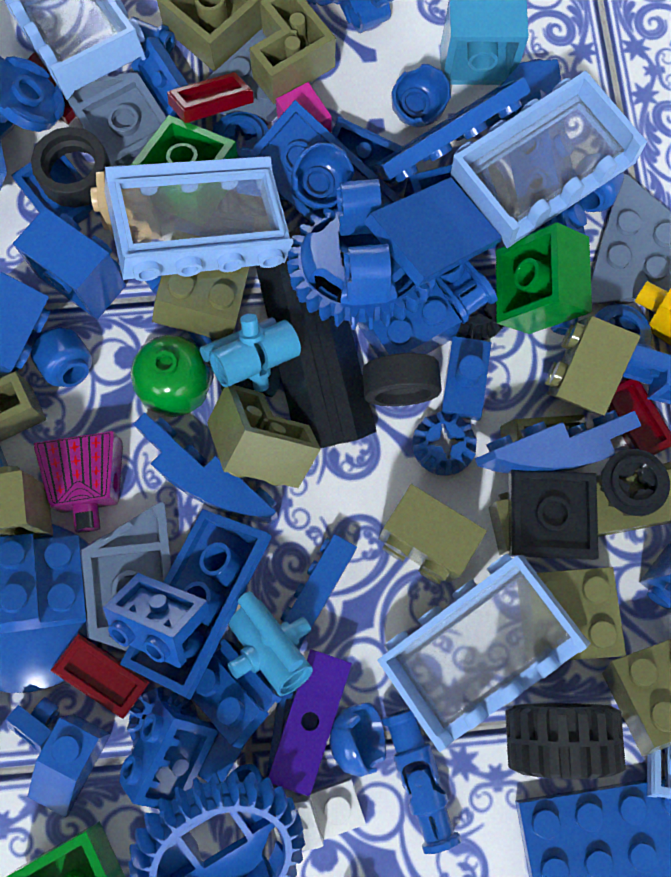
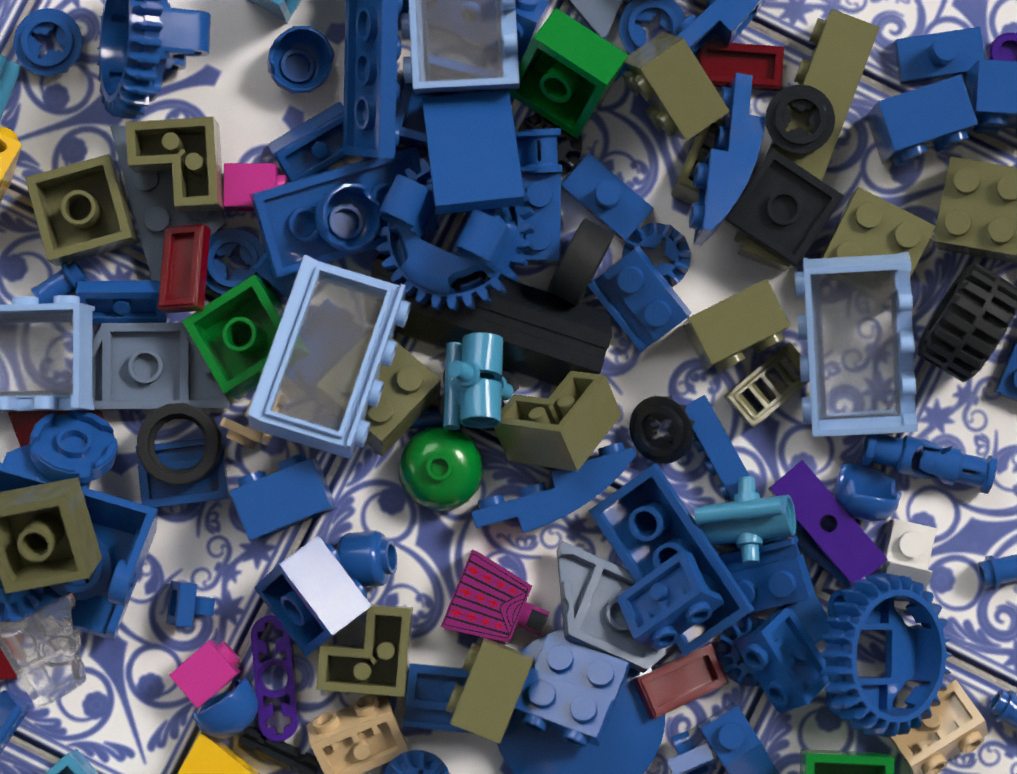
camera: 55 degrees left, 10 degrees up
none -> blue plate [588,245,692,352]
none -> black gear [629,395,695,464]
none -> olive slope [723,342,809,429]

